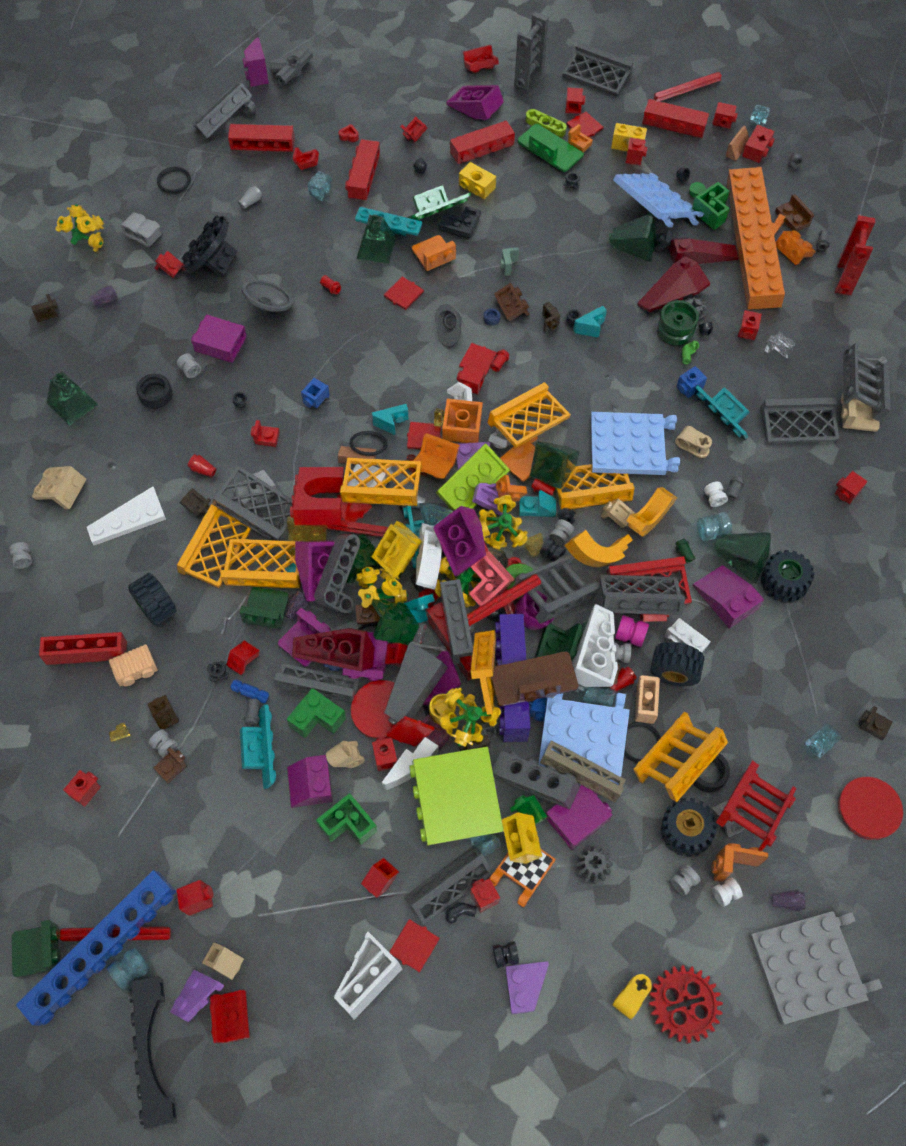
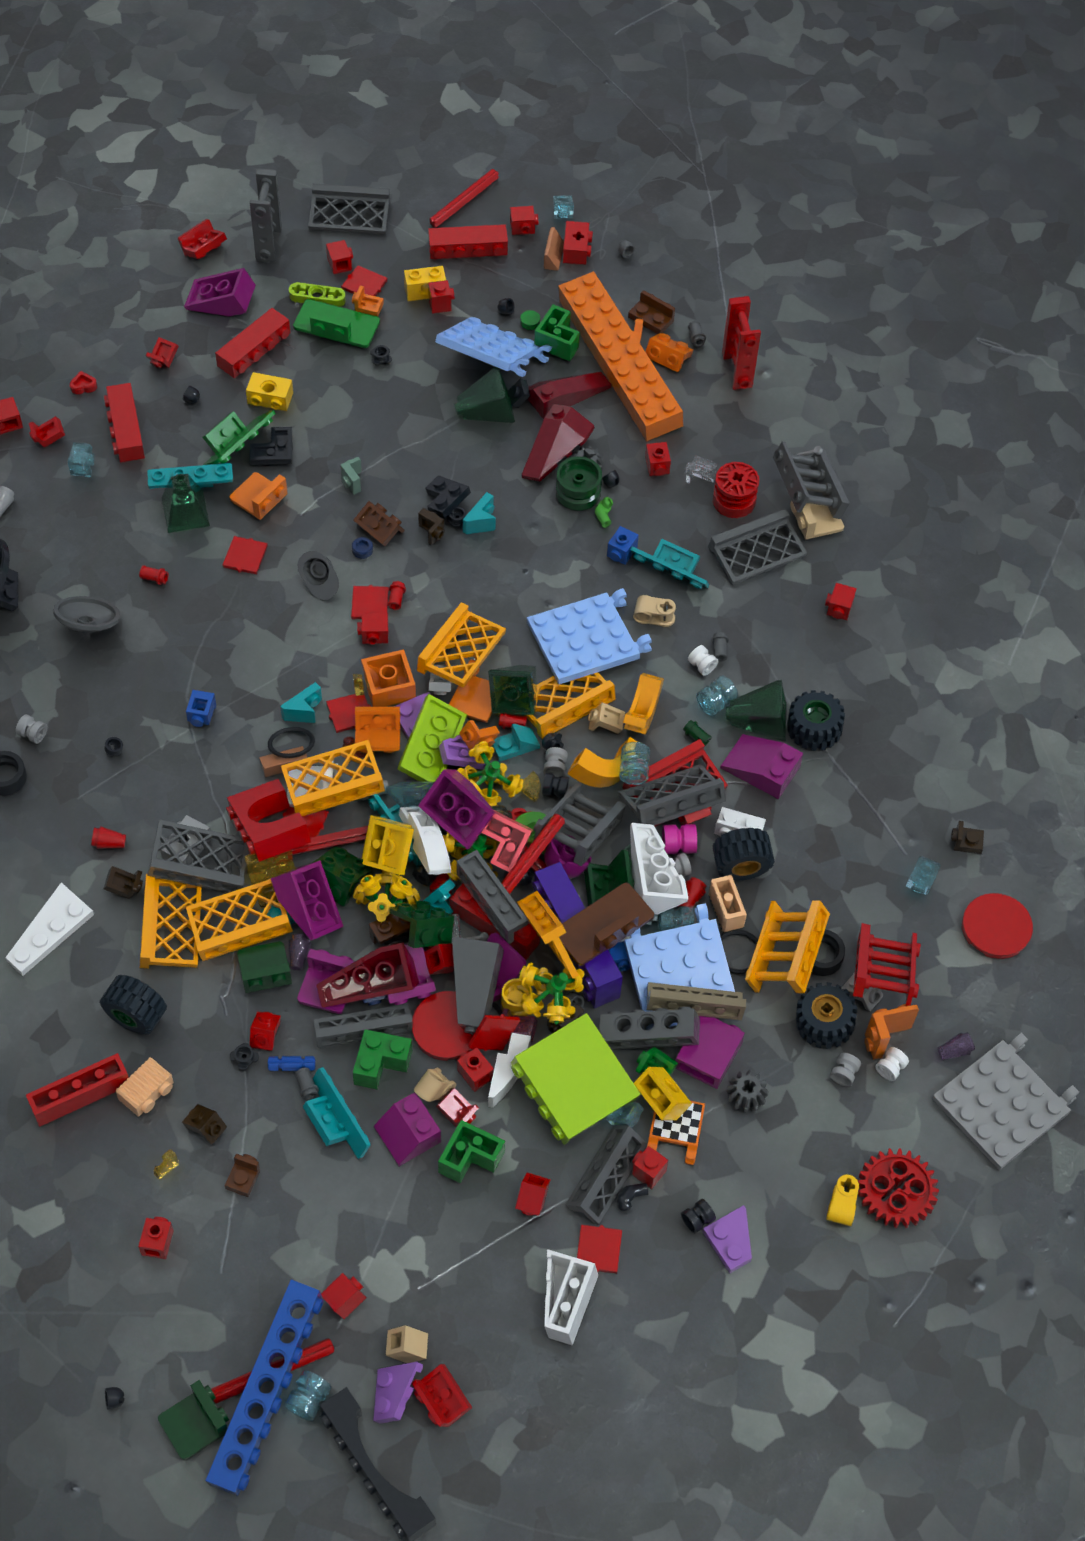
camera: 25 degrees left, 5 degrees down
light grey wheel [149,729,178,758] -> none
magenta brick [191,314,247,363] -> none
red bracket [251,420,280,447] -> none
dark grey beam [314,534,360,613] -> none
white bracket [447,382,472,401] -> none
none -> black plate [425,475,471,518]
none -> bracket [436,1088,479,1127]
none -> clear light blue wheel [619,742,651,785]
none -> red wheel [713,462,759,518]

